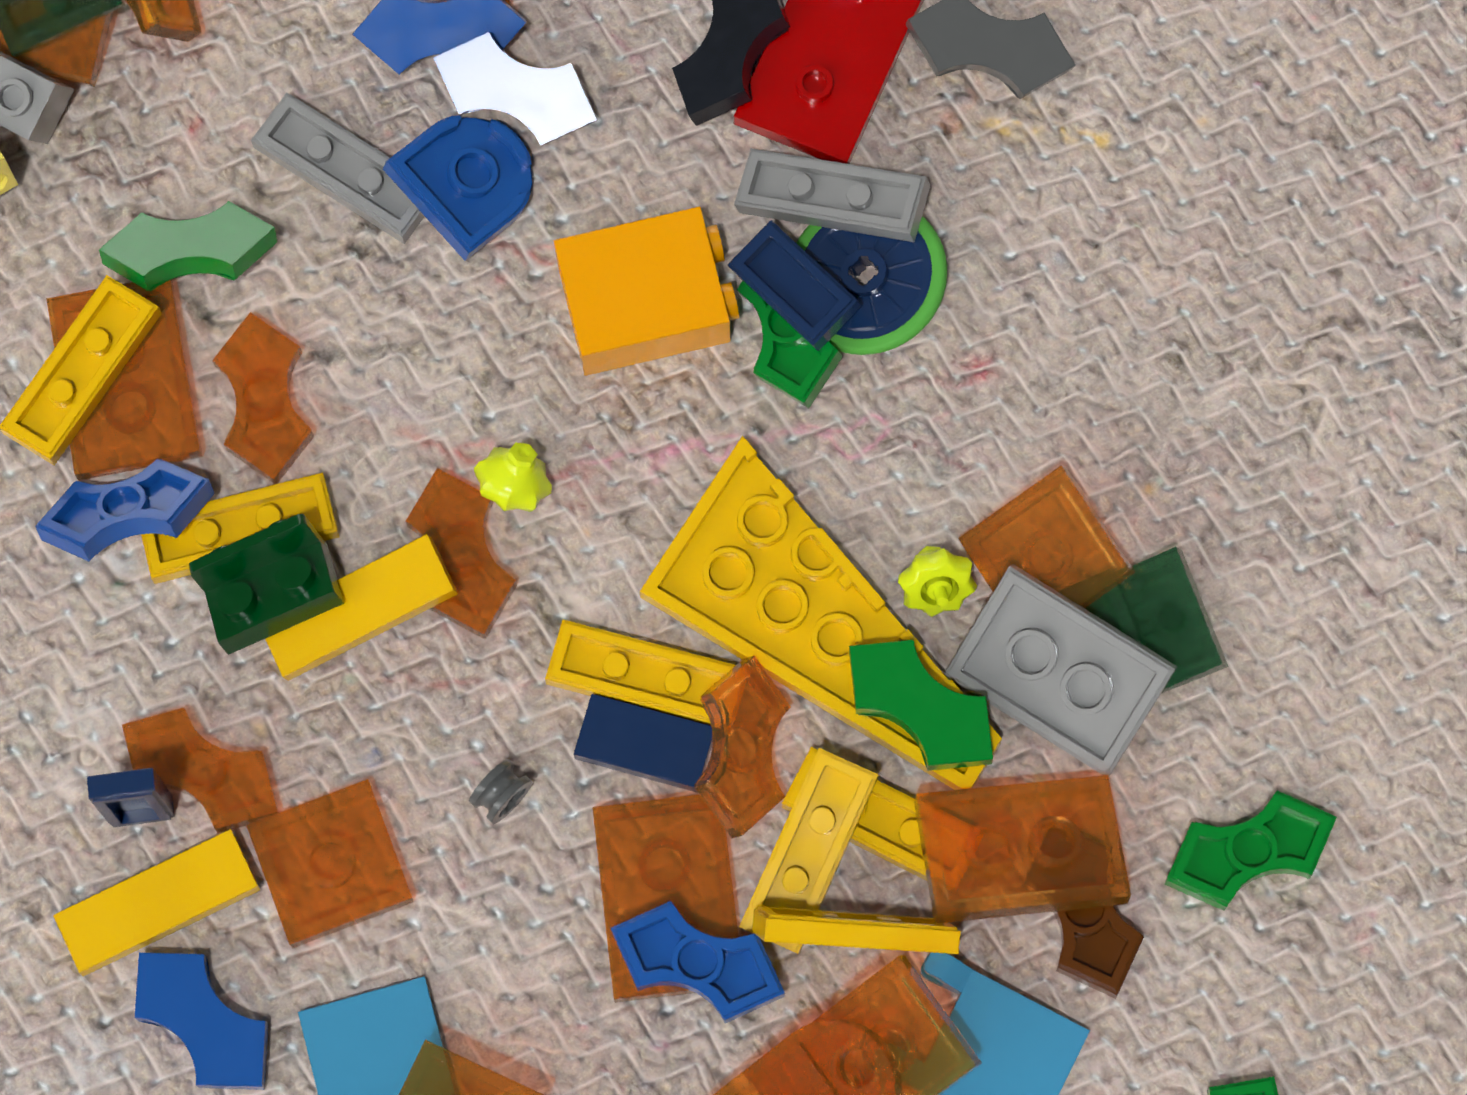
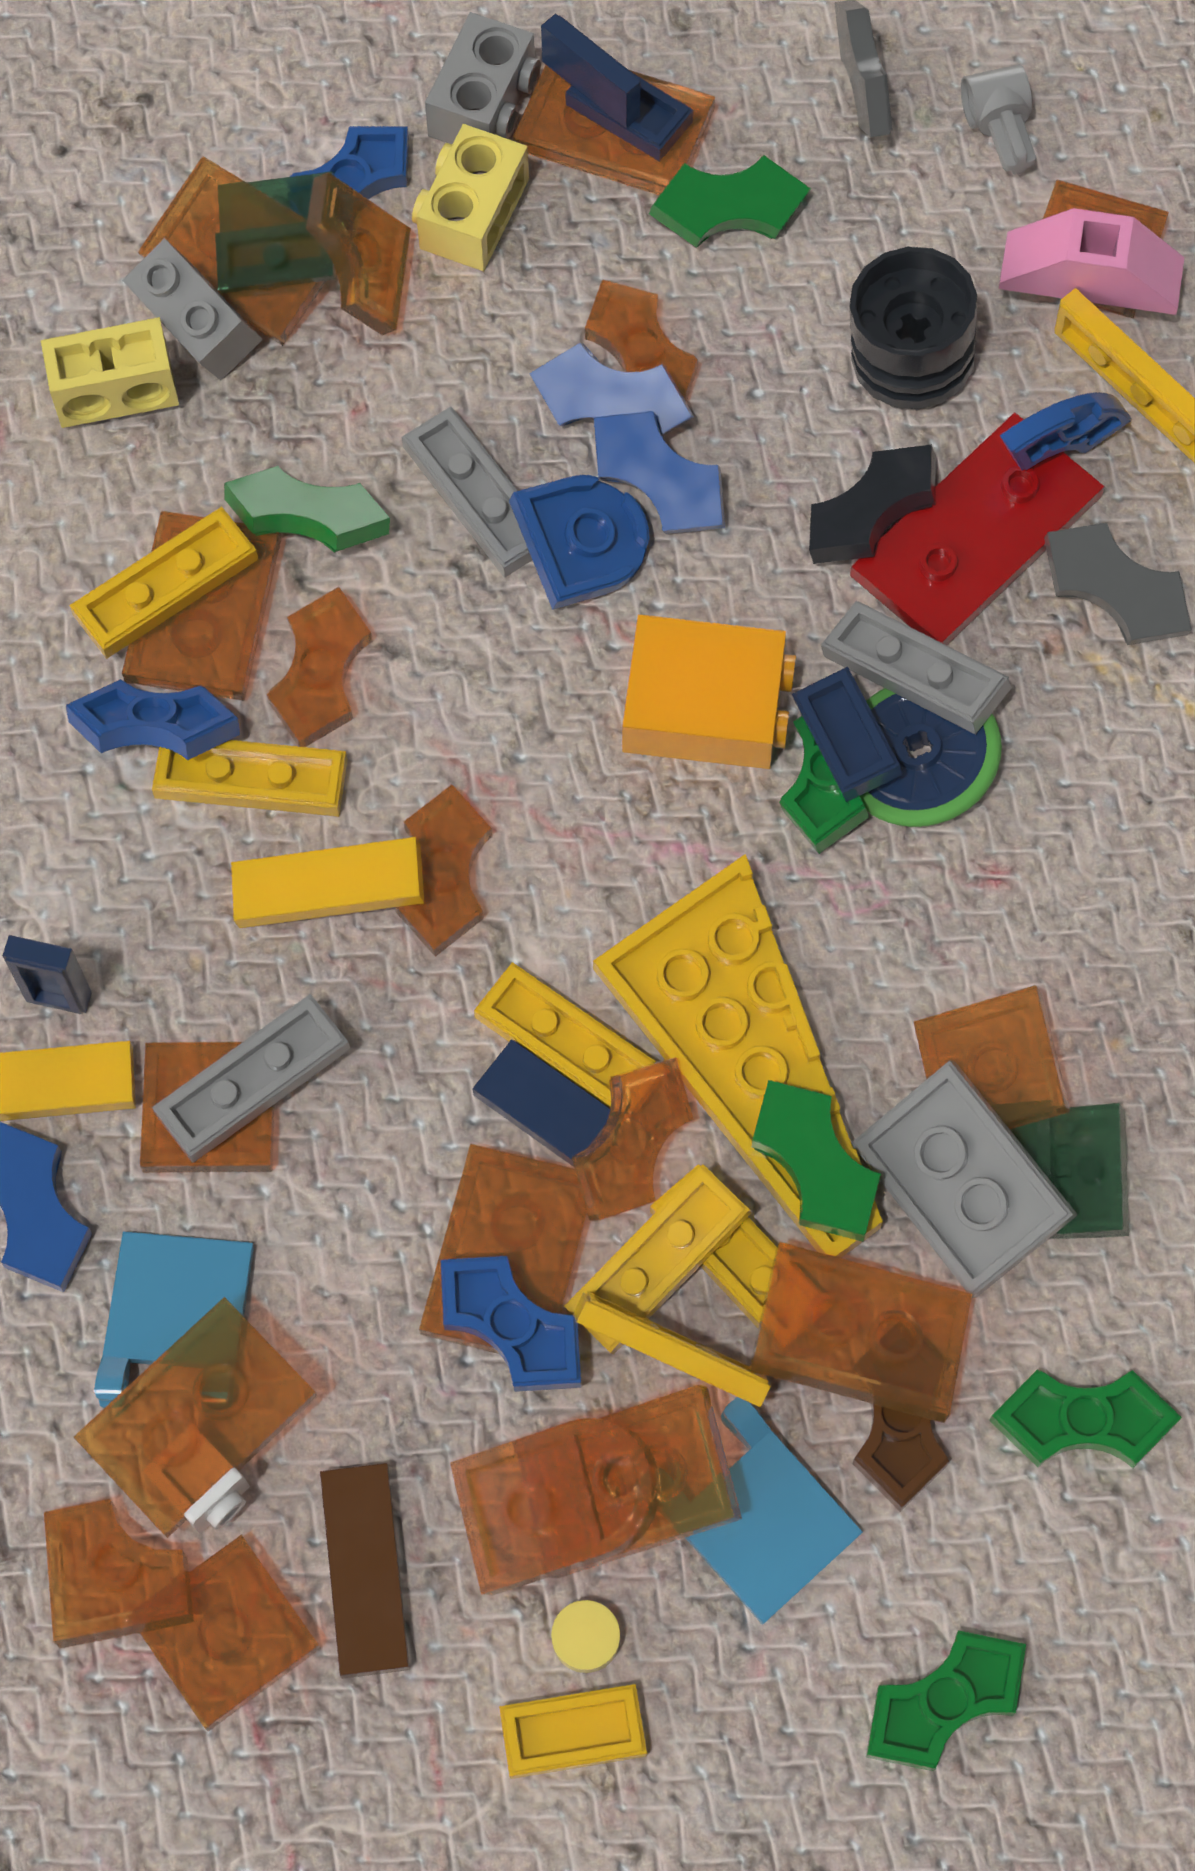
camera: 20 degrees right, 5 degrees down
clear orange tile [122,708,280,833] -> none
dark green bracket [189,514,344,655] -> none
dark grey bush [469,759,533,824] -> none
neon yellow piece [474,442,552,512] -> none
neon yellow piece [898,546,977,617] -> none
none -> light grey tile [152,994,350,1163]

